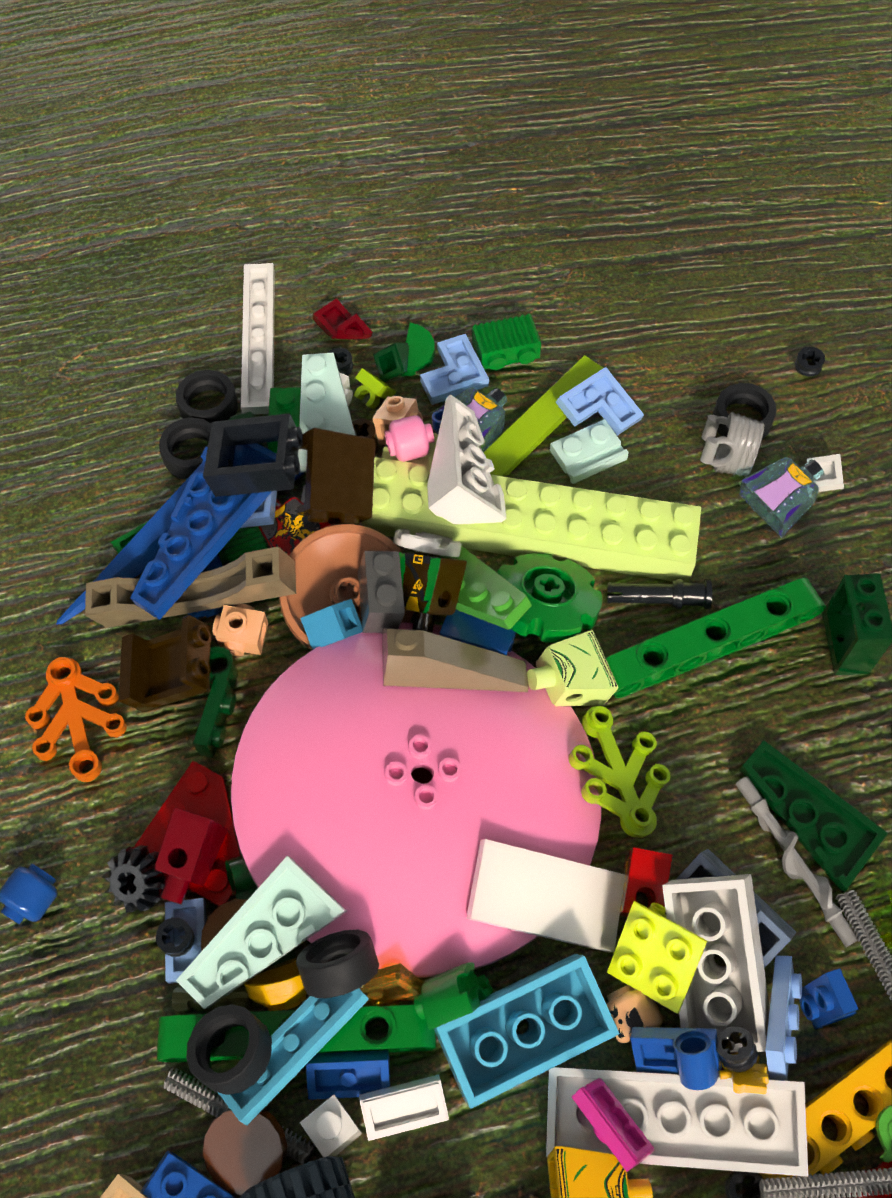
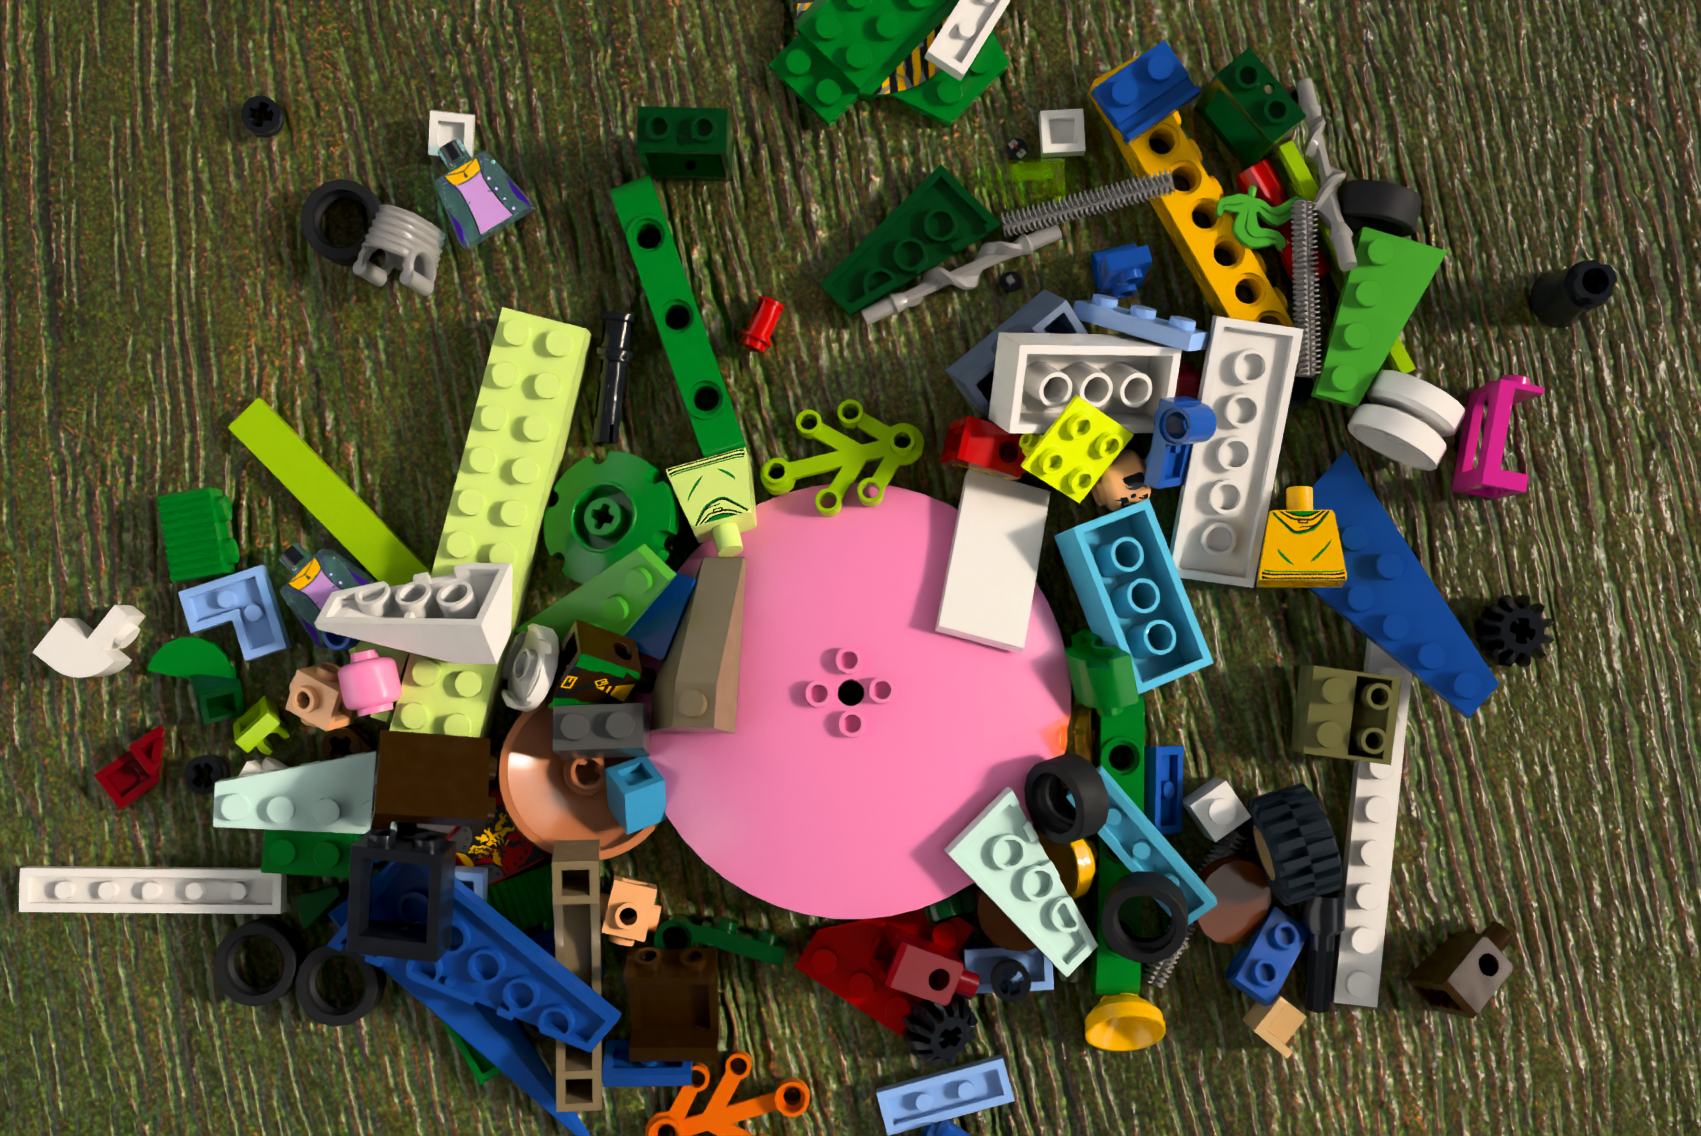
camera: 85 degrees left, 25 degrees up
white tile [359,1075,449,1141] -> none
light aqua plate [550,419,629,484] -> none
light blue plate [556,367,644,436] -> none
dark pink plate [571,1078,655,1172] -> none
black bush [716,1026,758,1072] -> none
yellow piece [718,1052,769,1094] -> none
none -> white brick [33,605,146,678]
none -> blue plate [602,1040,693,1087]
none -> red pin [740,296,784,354]
none -> light blue plate [876,1054,1015,1136]
none -> black piece [1000,272,1021,292]
none -> yellow piece [1085,993,1166,1051]

